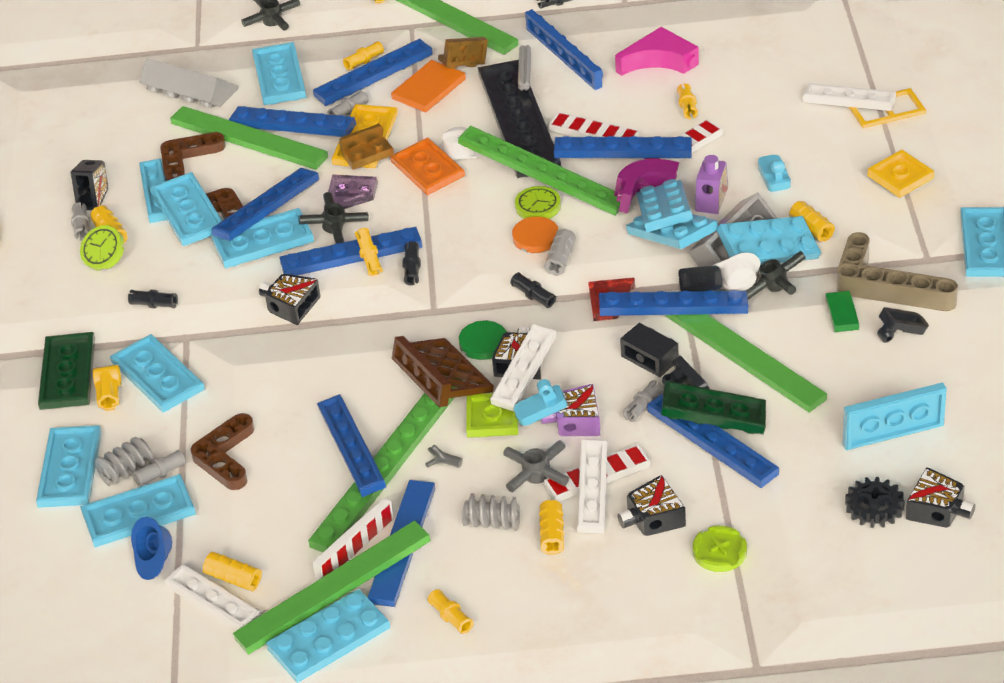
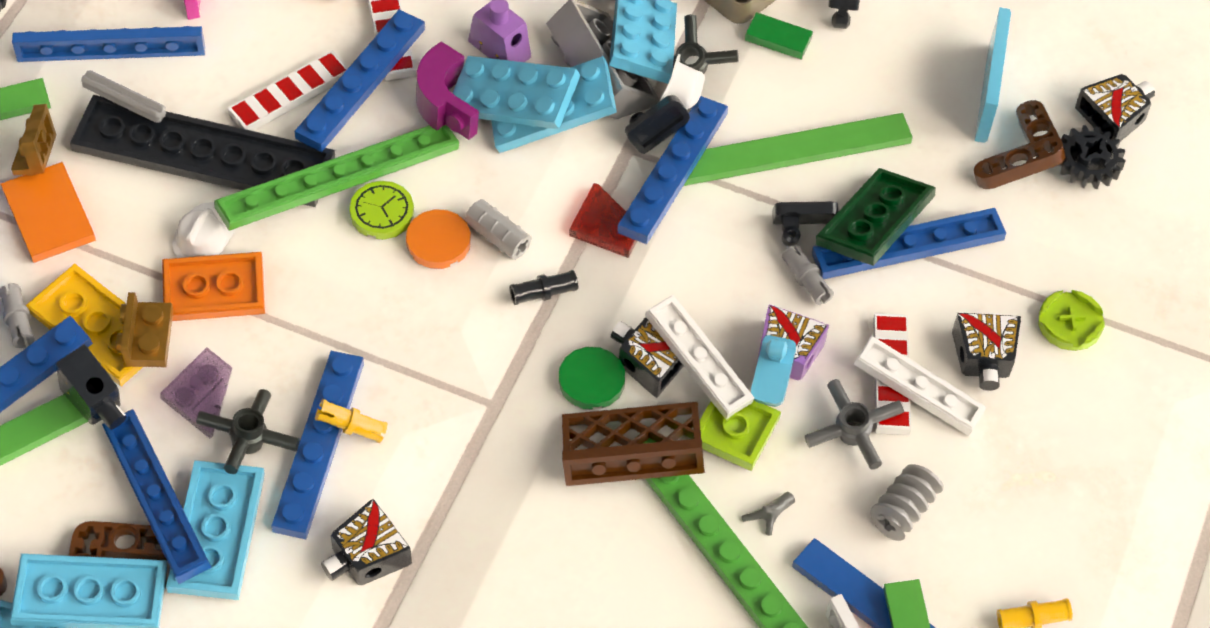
camera: 70 degrees left, 15 degrees up
blue tile [317,394,386,497] -> none
black pin [402,241,421,285] -> none
yellow axle [539,500,564,555] -> none
black brick [620,322,679,378] -> none
none -> black torso [55,344,127,430]
none -> reddish brown beam [973,100,1065,189]

